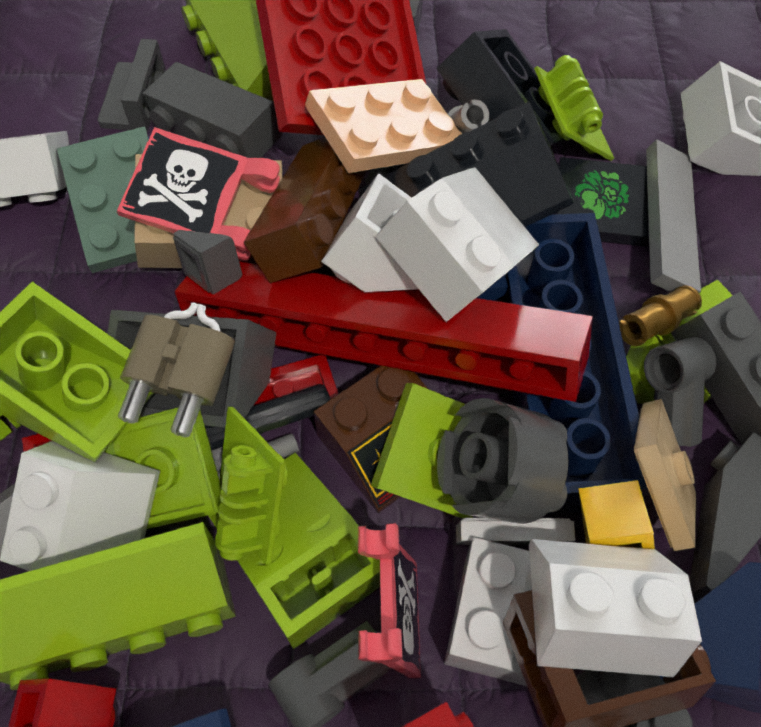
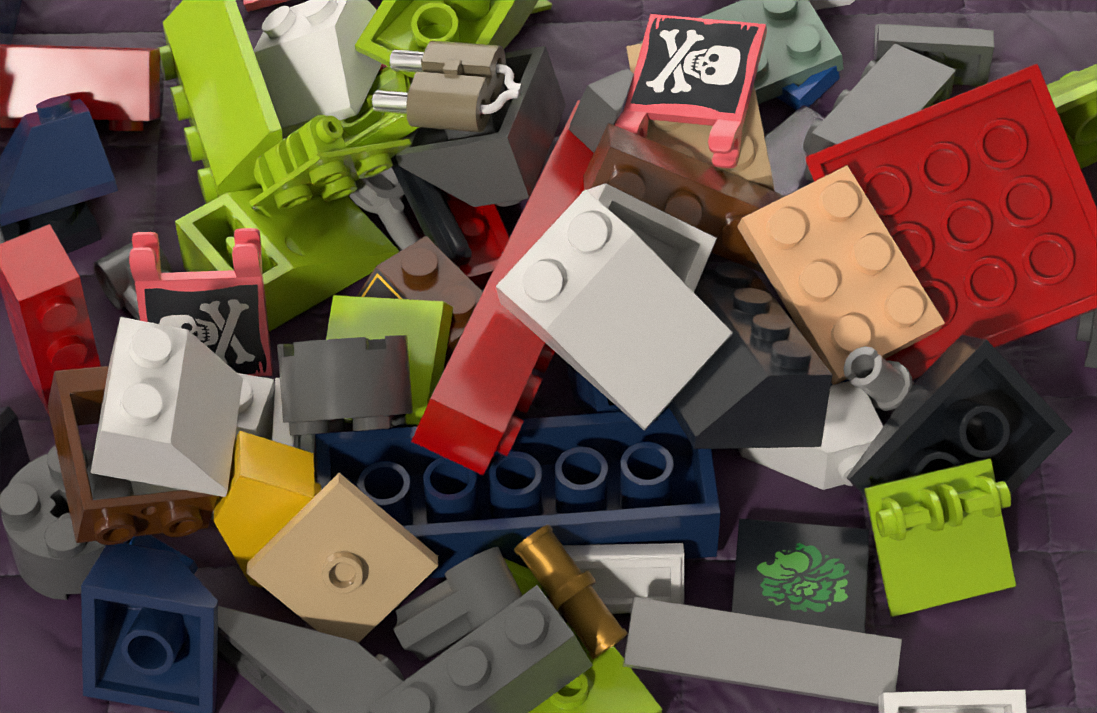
camera: 90 degrees right, 10 degrees down
none -> white tile [557,543,684,615]

